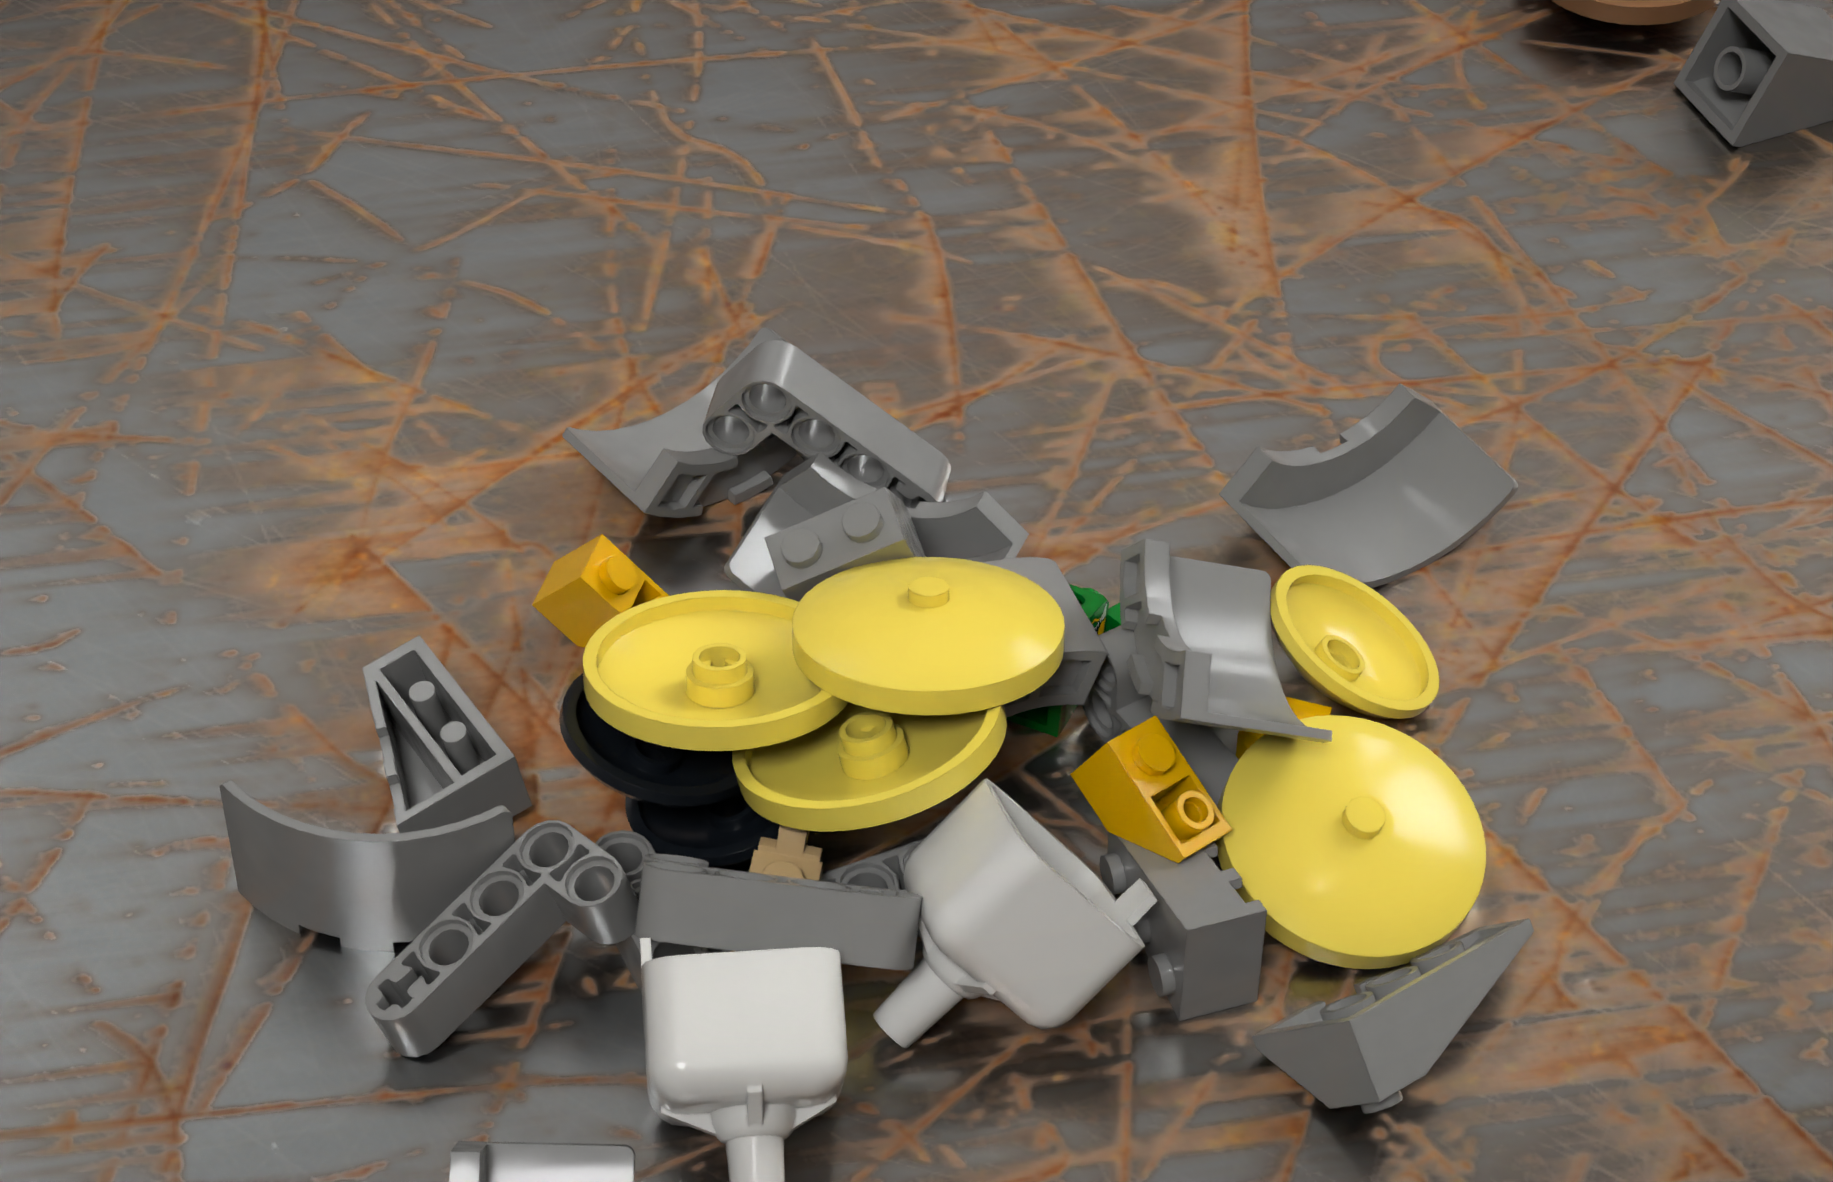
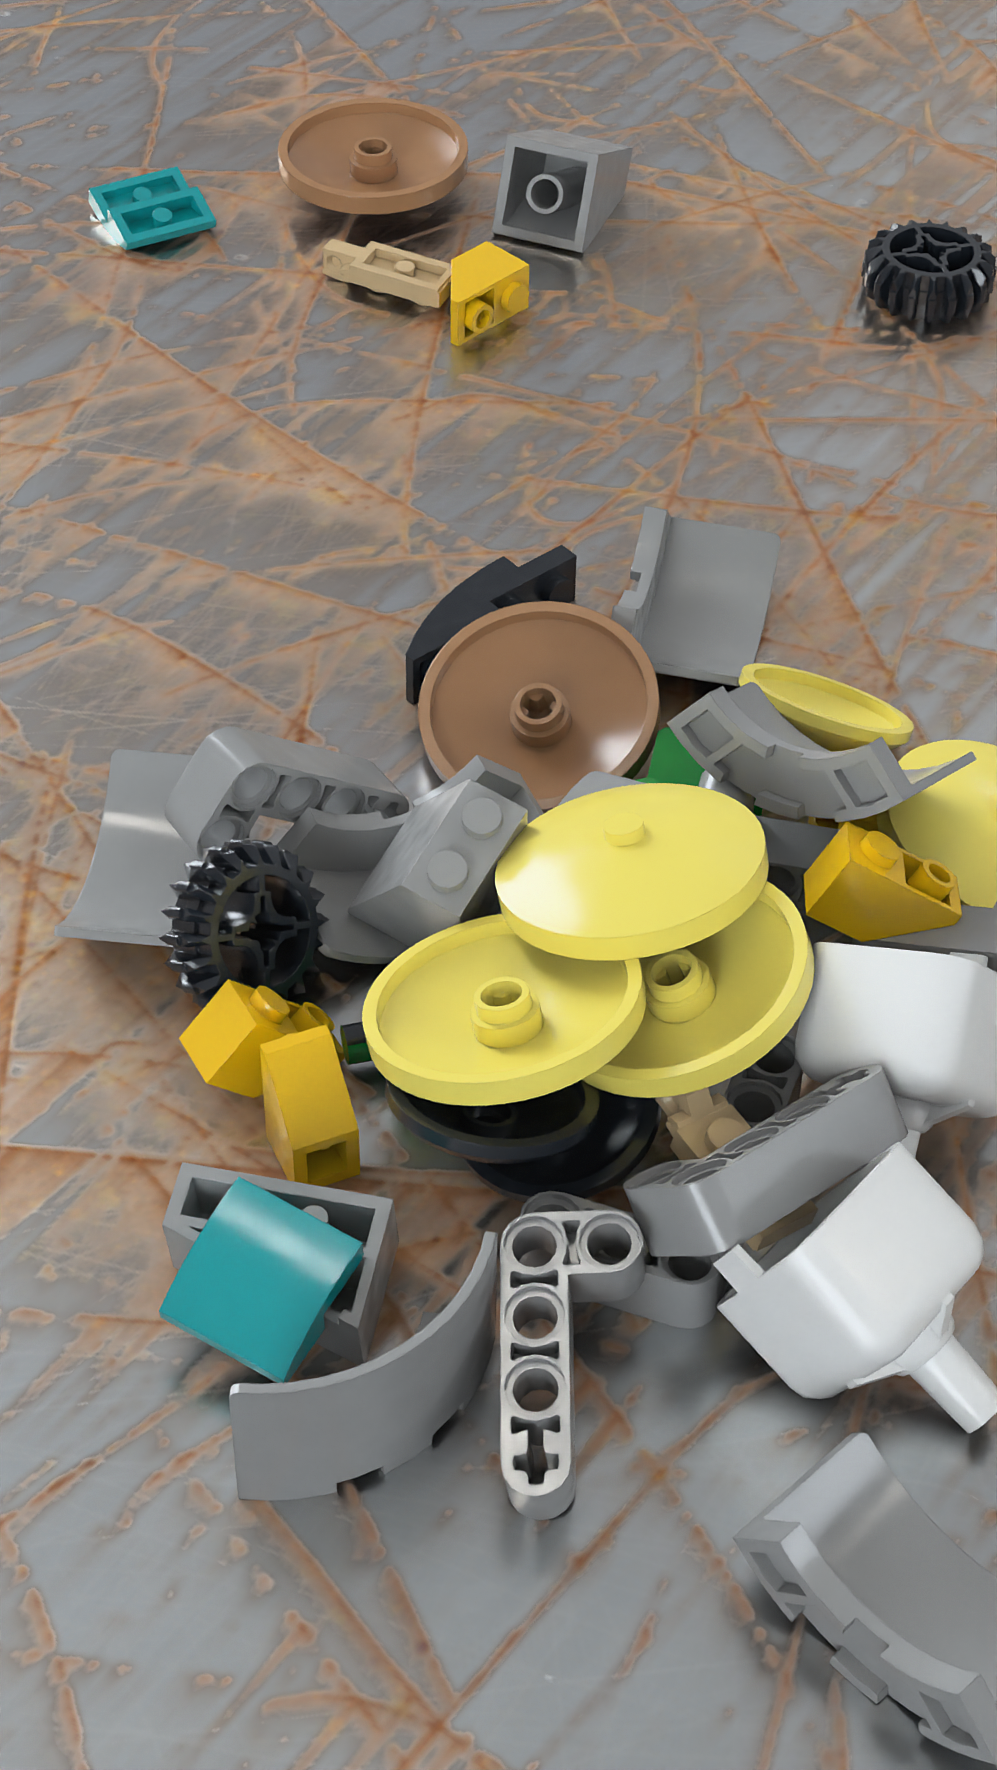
camera: 45 degrees left, 0 degrees up
none -> black gear [159,839,330,1008]
none -> teal slope [159,1176,364,1383]
none -> yellow slope [260,1024,360,1187]
none -> tan hinge [322,239,451,308]
none -> black slope [405,545,577,705]
none -> medium nougat dish [418,601,660,813]
none -> yellow slope [451,241,529,346]

